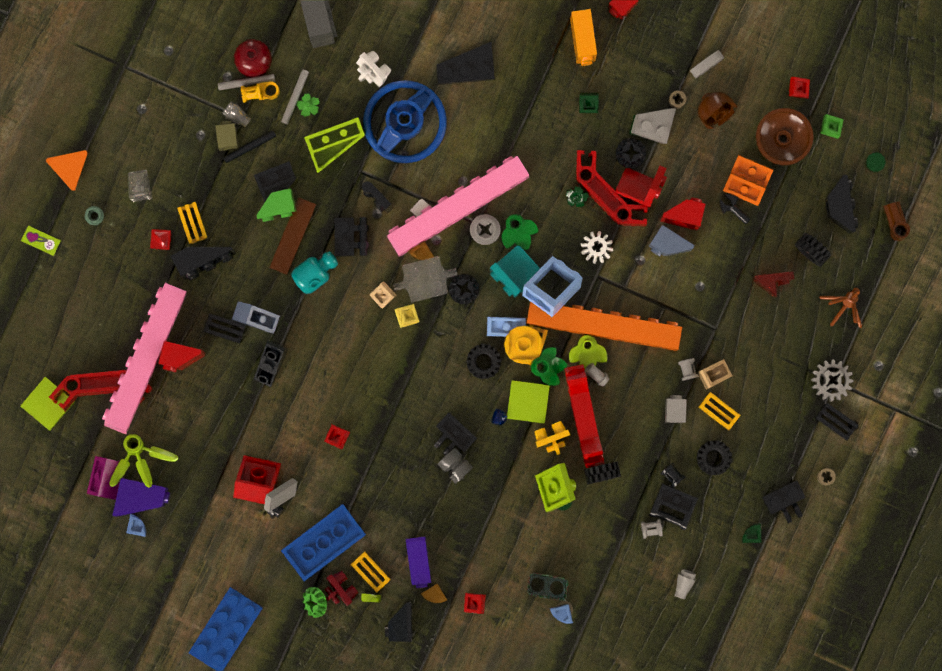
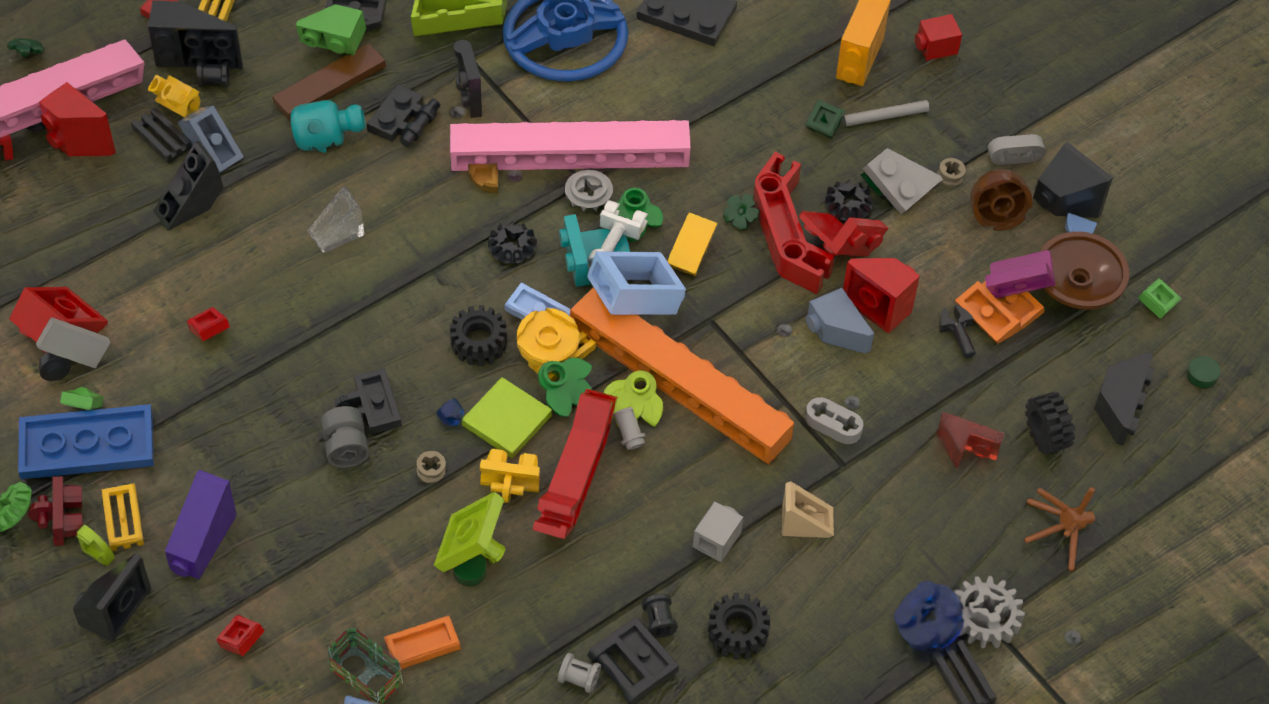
camera: 25 degrees right, 30 degrees down
tan tile [370,281,397,309] -> none
clear plate [393,256,458,303] -> none
light yellow tile [395,304,420,328] -> none
pearl gold tile [421,584,447,603] -> none
white gear [581,231,613,264] -> none
black tyre [584,461,621,485] -> none
light grey bush [678,358,699,381] -> none
yellow tile [698,392,741,431] -> none
red tile [789,77,810,99] -> none
reddish brown piece [883,201,910,241] -> none
none -> dark green plant [7,38,44,58]
none -> bright green tile [60,387,104,410]
none -> yellow hips [148,75,200,118]
none -> black bush [197,61,230,88]
none -> clear slope [308,187,364,252]
none -> orange tile [384,615,461,669]
none -> dark tan bush [416,451,446,483]
none -> white bar [587,200,648,269]
none -> yellow slope [667,212,718,276]
none -> light grey beam [805,397,864,444]
none -> light grey bar [843,100,929,127]
none -> clear blue plate [894,581,964,651]
none -> magenta panel [985,250,1055,299]
none -> black slope [1033,142,1113,218]
none -> medium blue tile [1065,213,1097,233]

